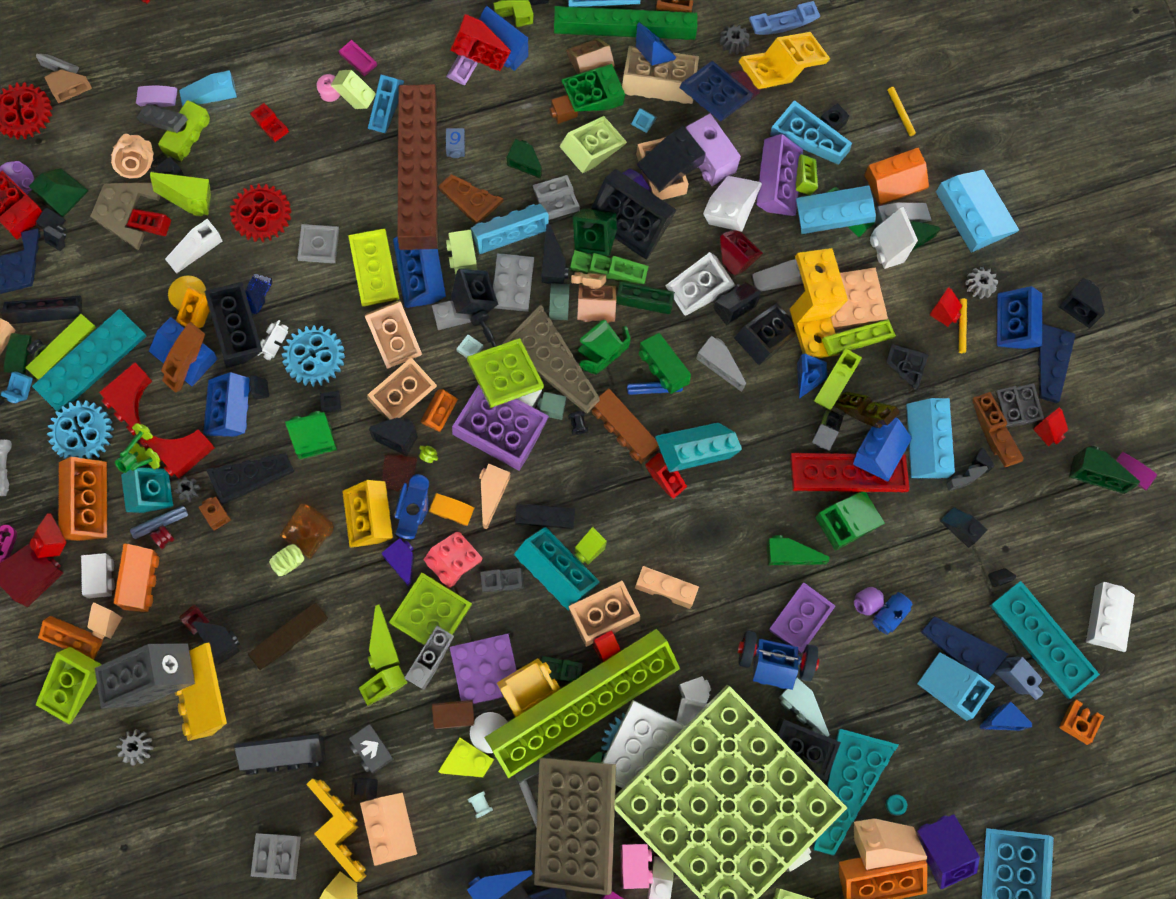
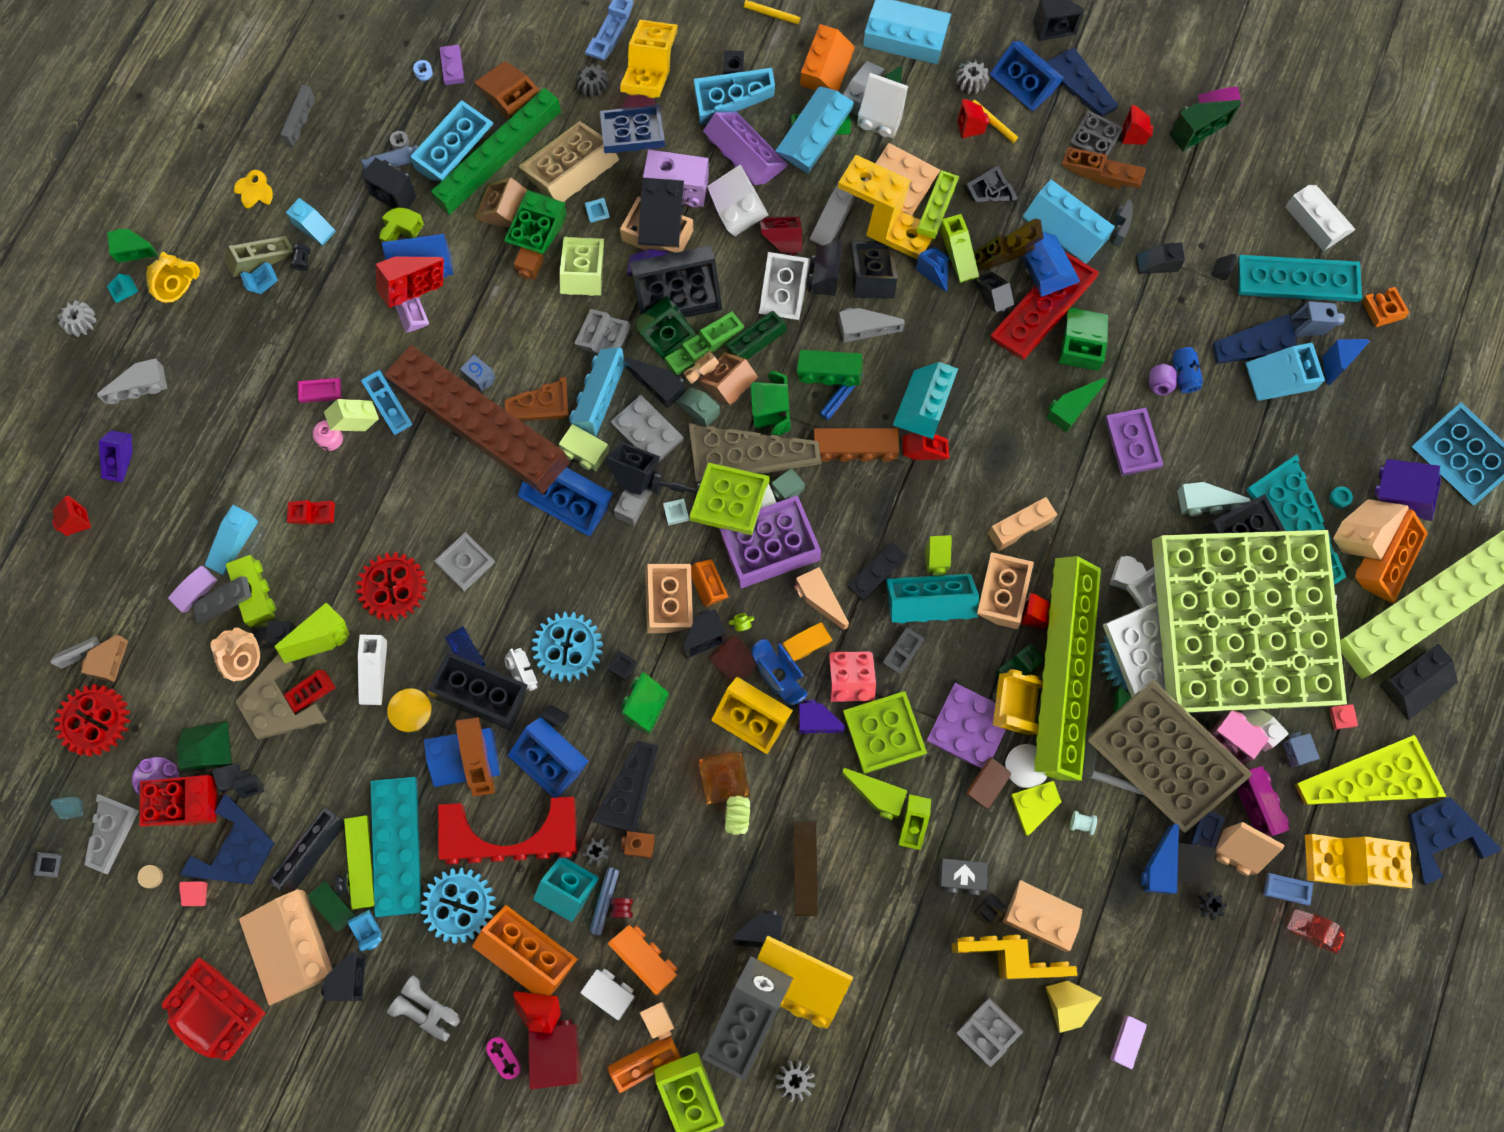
camera: 45 degrees left, 0 degrees up
plant [115,423,160,473] -> none
light orange slope [176,287,210,328] -> none
dark red slope [179,604,210,635] -> none
slope [234,734,326,775] -> none
neon yellow plate [348,229,399,307] -> none
light nougat slope [365,300,422,369] -> none
light grey slope [405,626,454,690] -> none
dark green slope [507,139,542,178] -> none
black bush [568,411,588,435] -> none
blue slope [636,22,677,66] -> none
brick [737,631,819,690] -> none
lime slope [796,154,818,195] -> none
black slope [971,447,995,473] -> none

